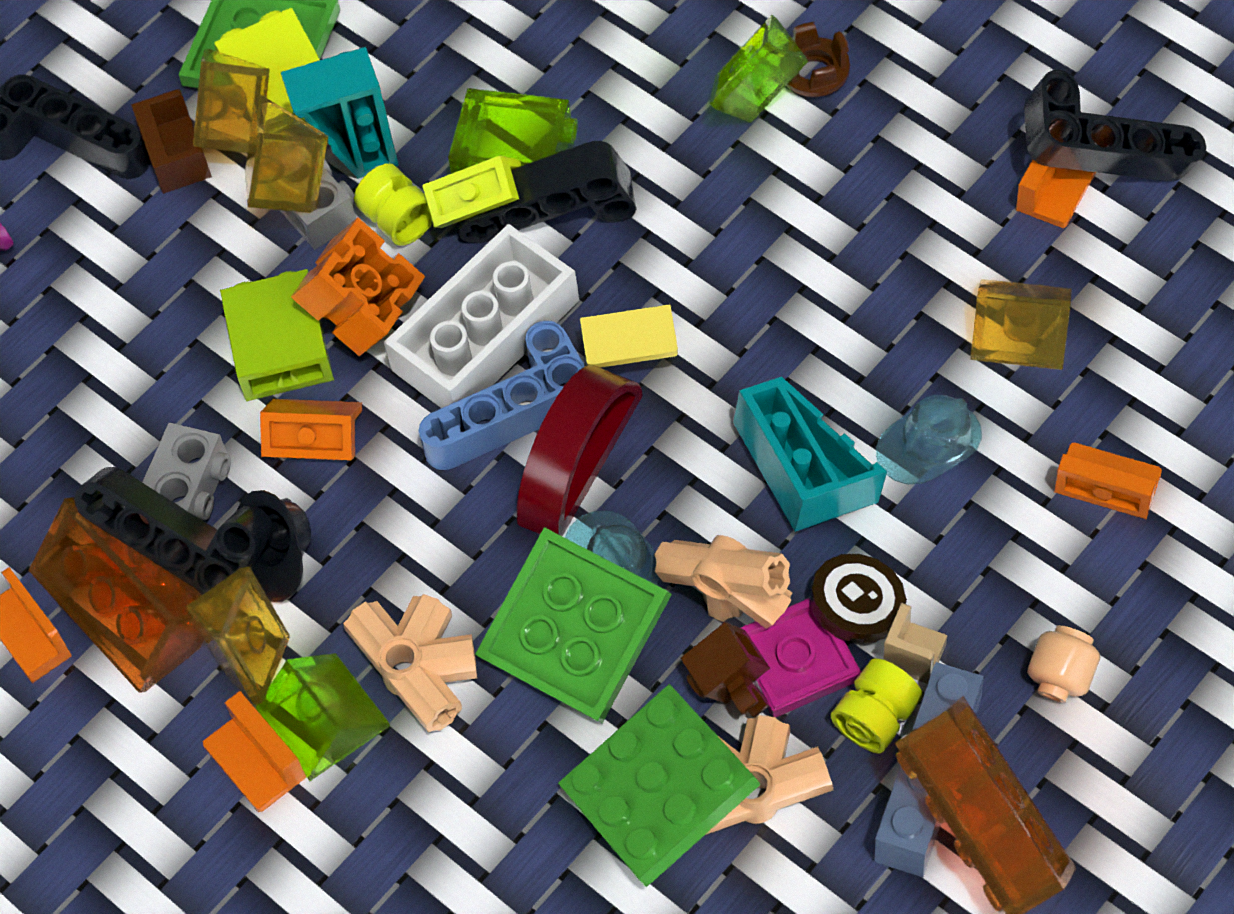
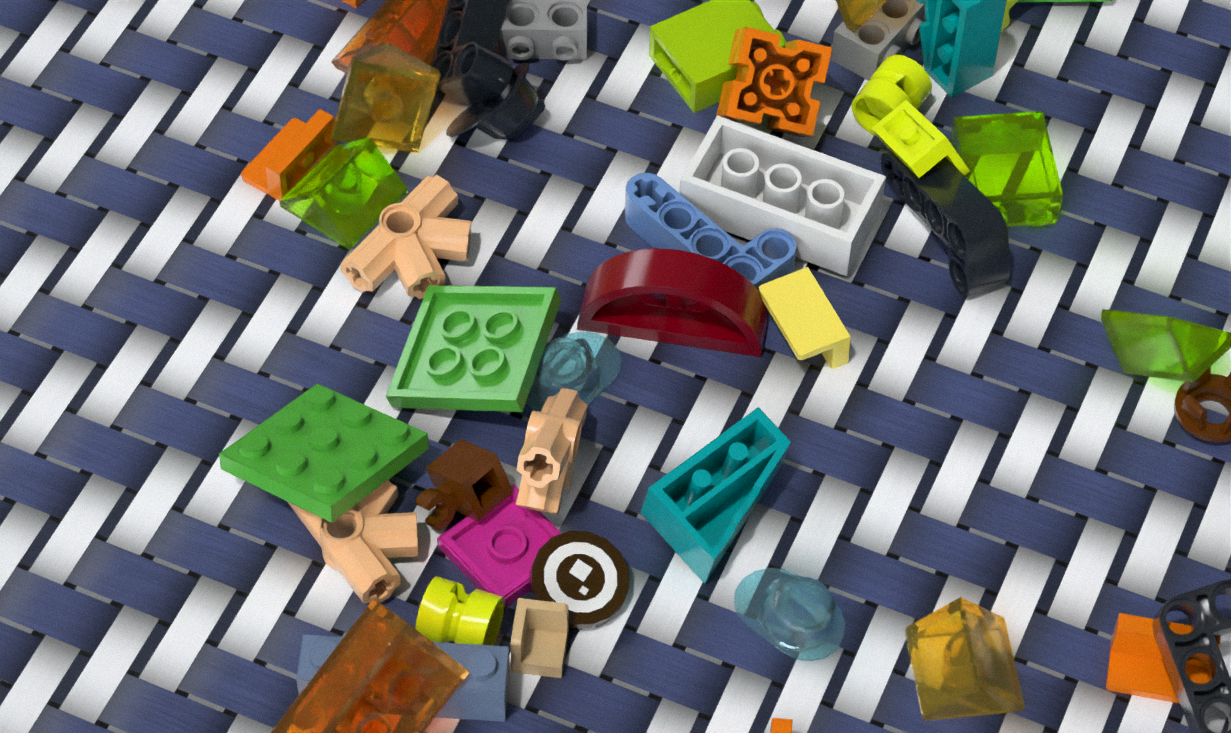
camera: 65 degrees right, 5 degrees down
orange panel [260,399,362,460] -> none

